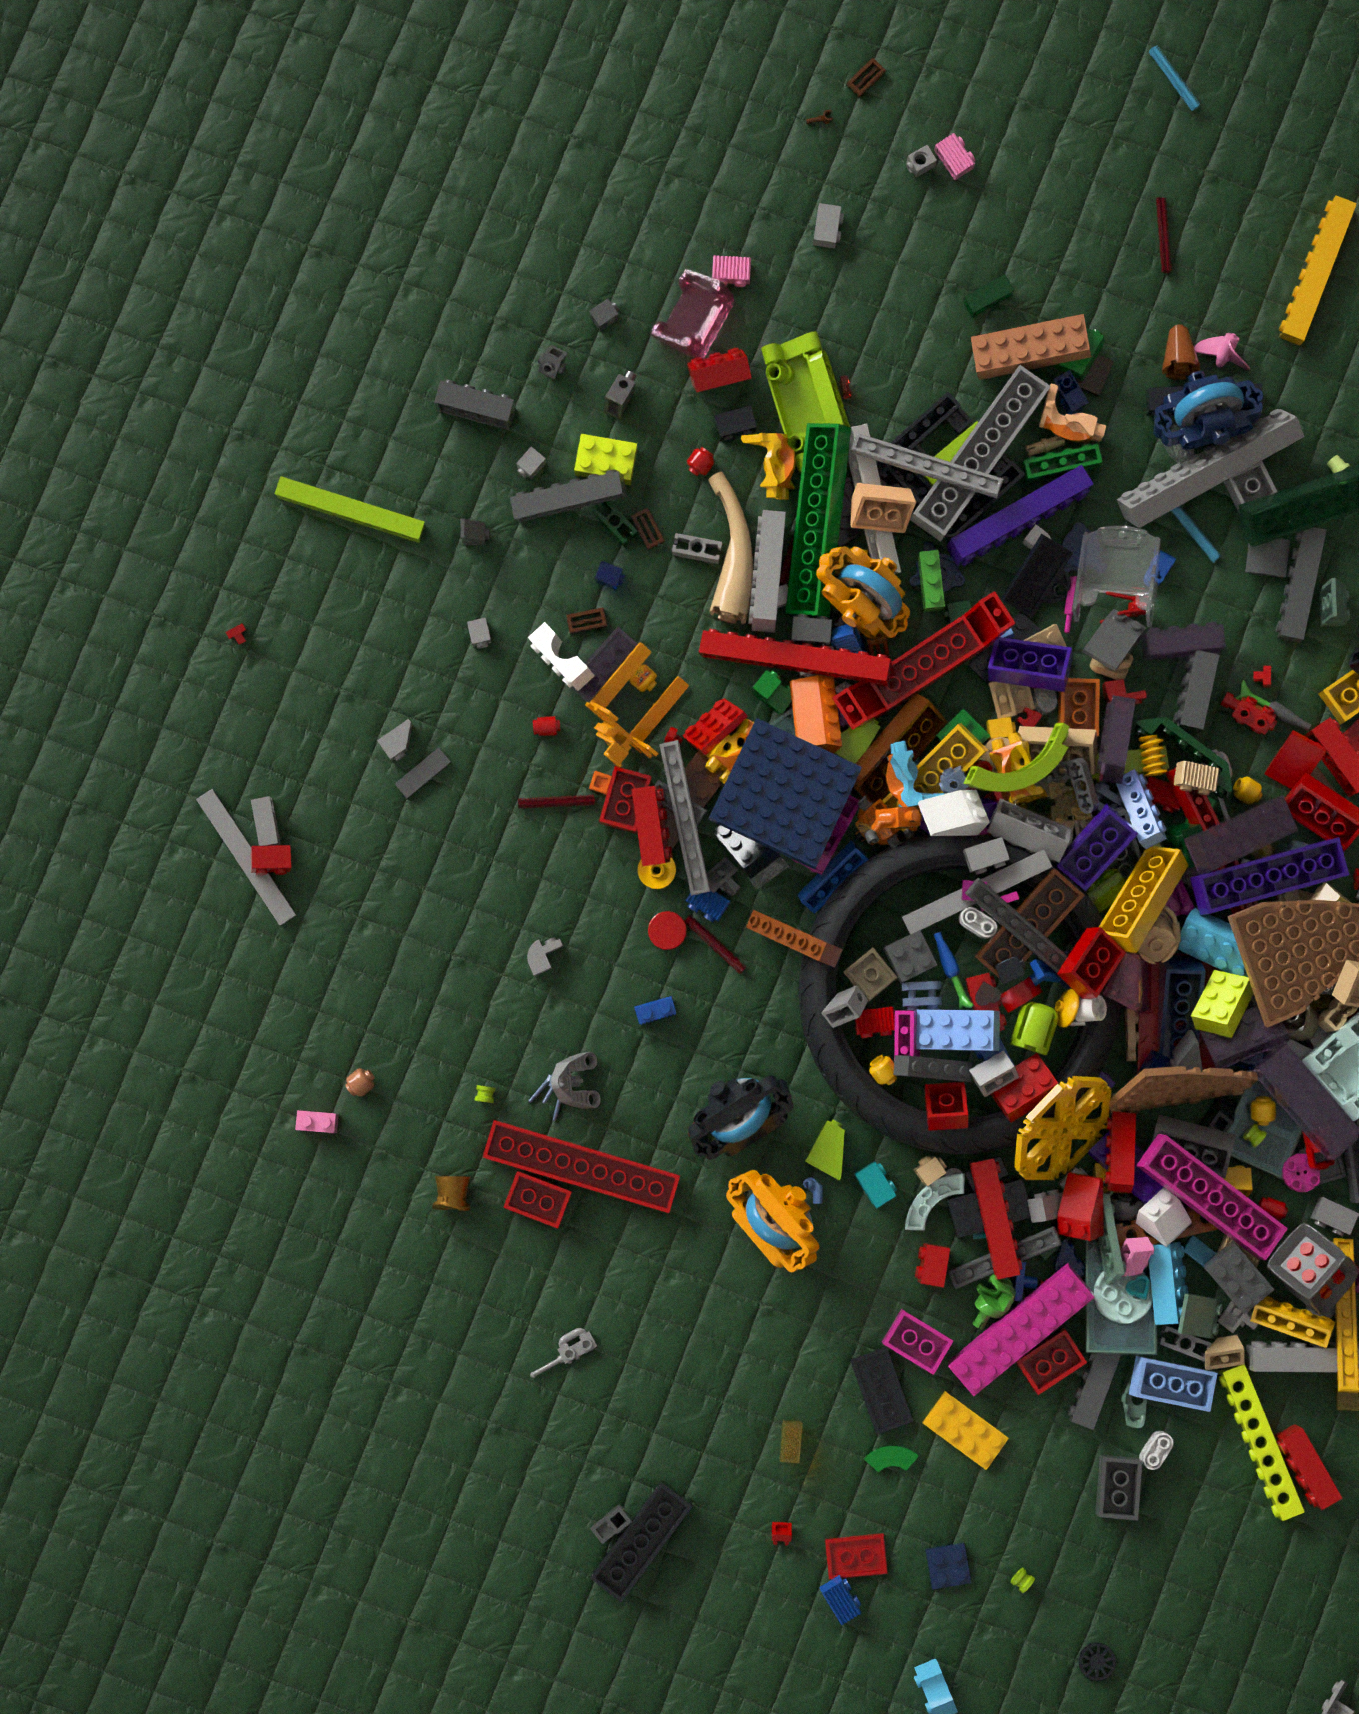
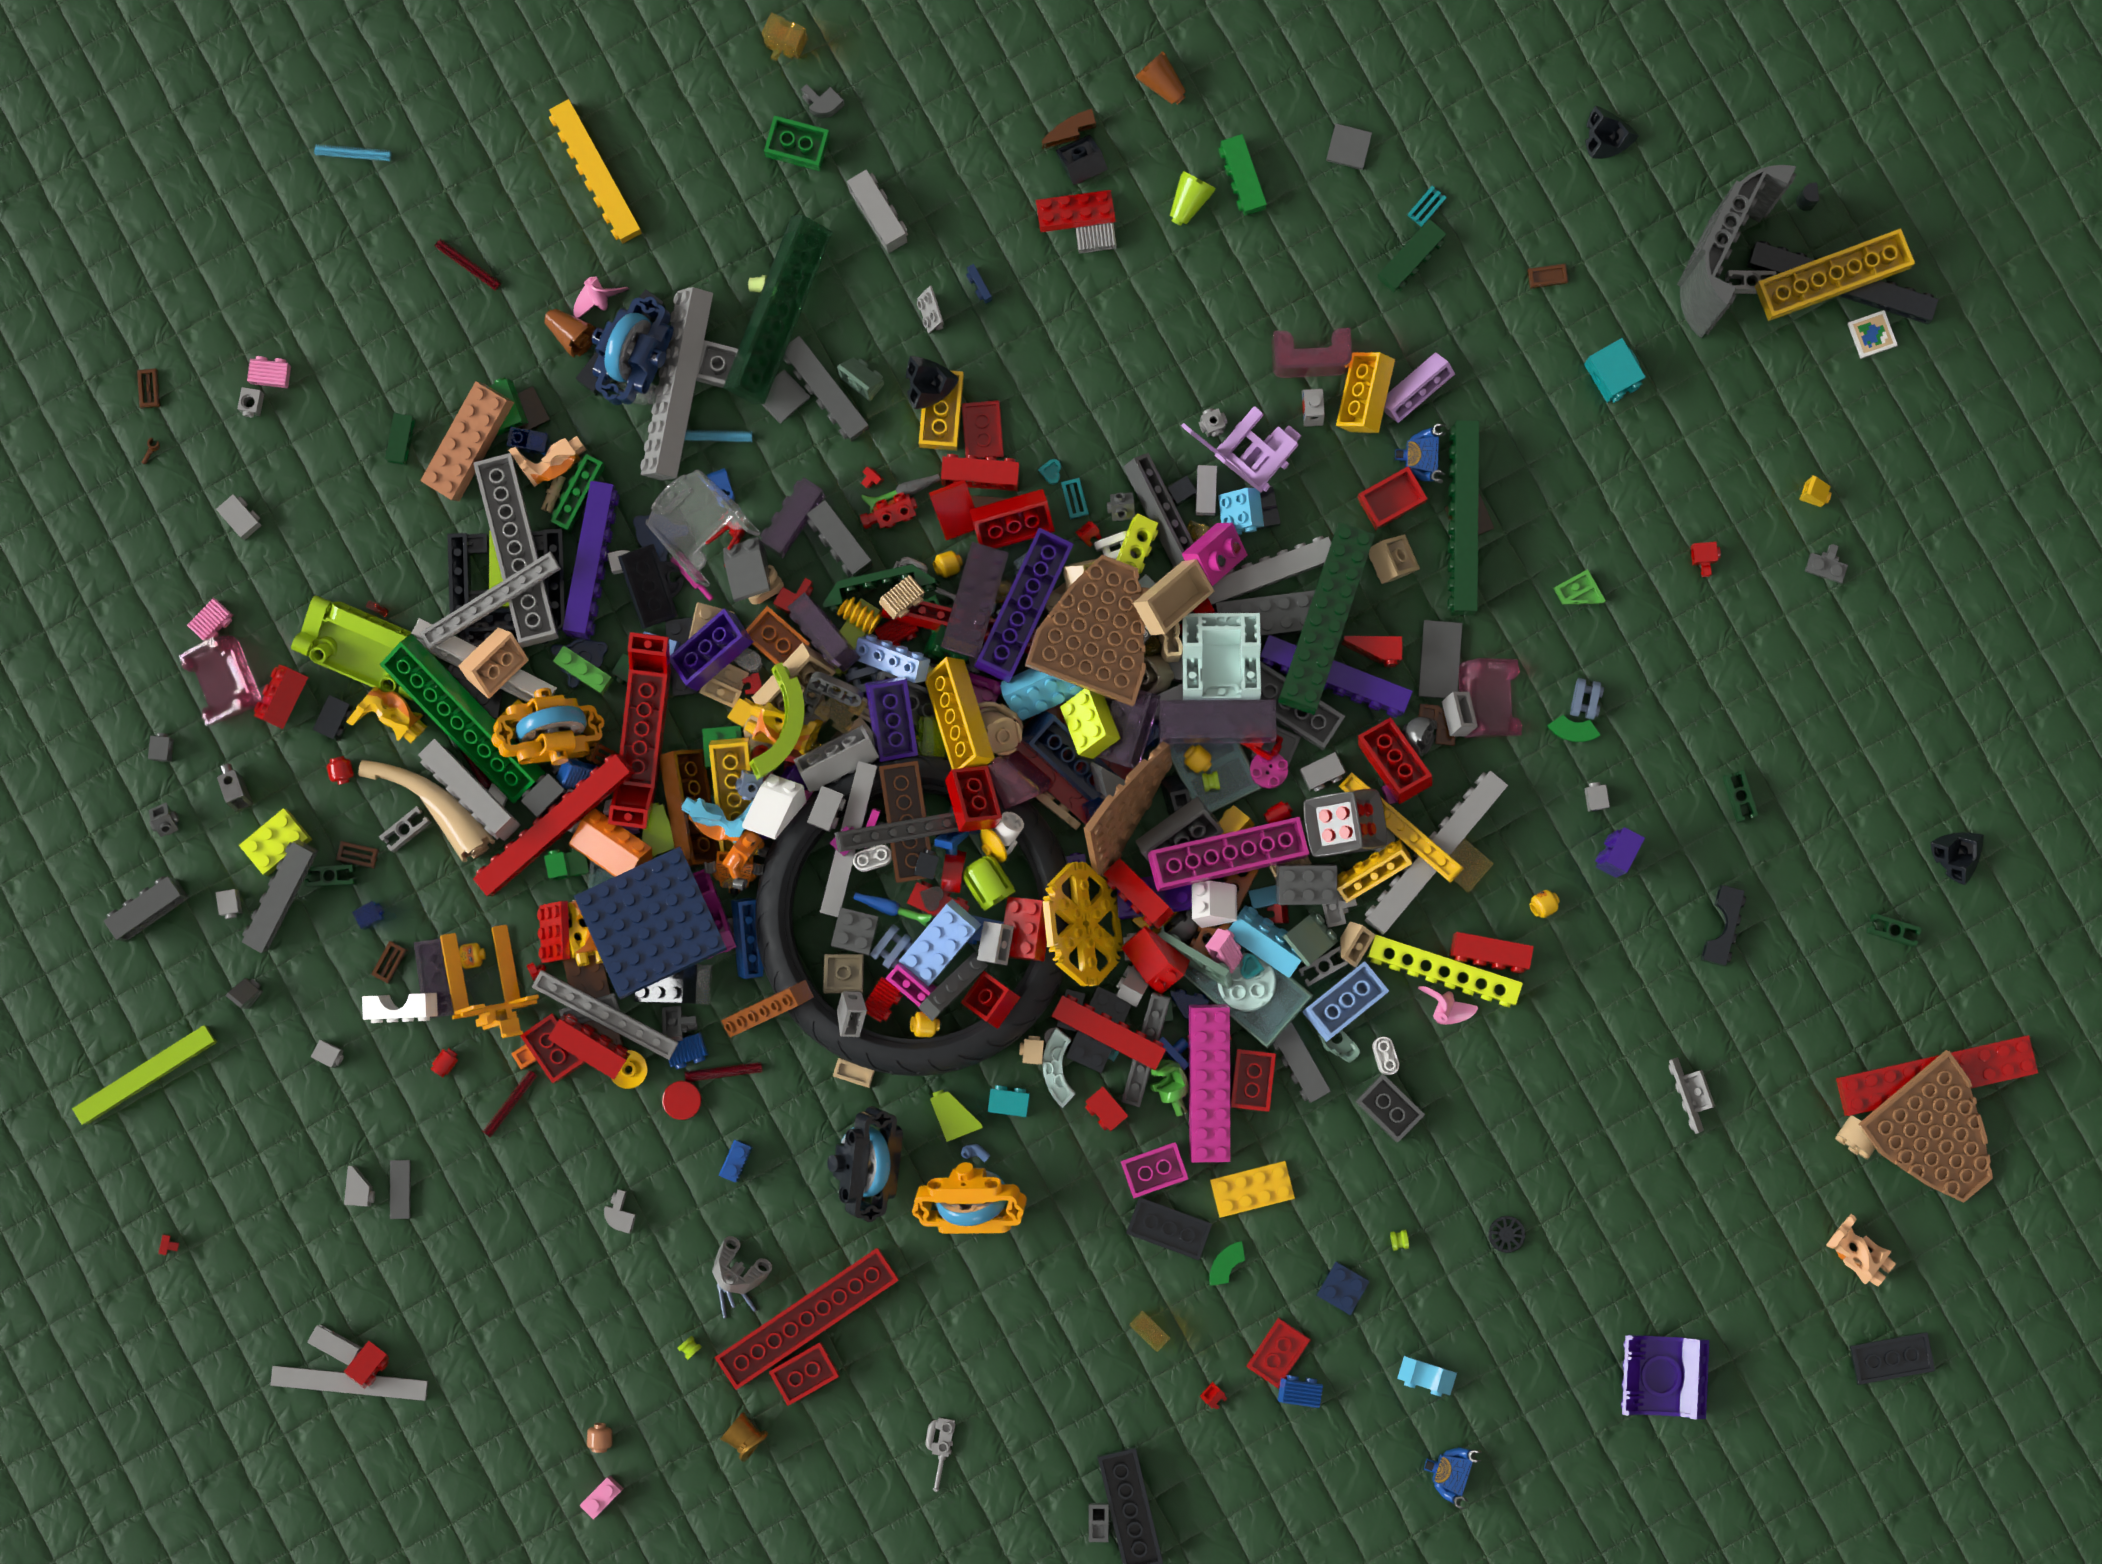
camera: 50 degrees left, 0 degrees up
none -> tan tile [833,1058,875,1088]
none -> red tile [1267,904,1289,924]
none -> bright pink piece [1418,986,1478,1025]

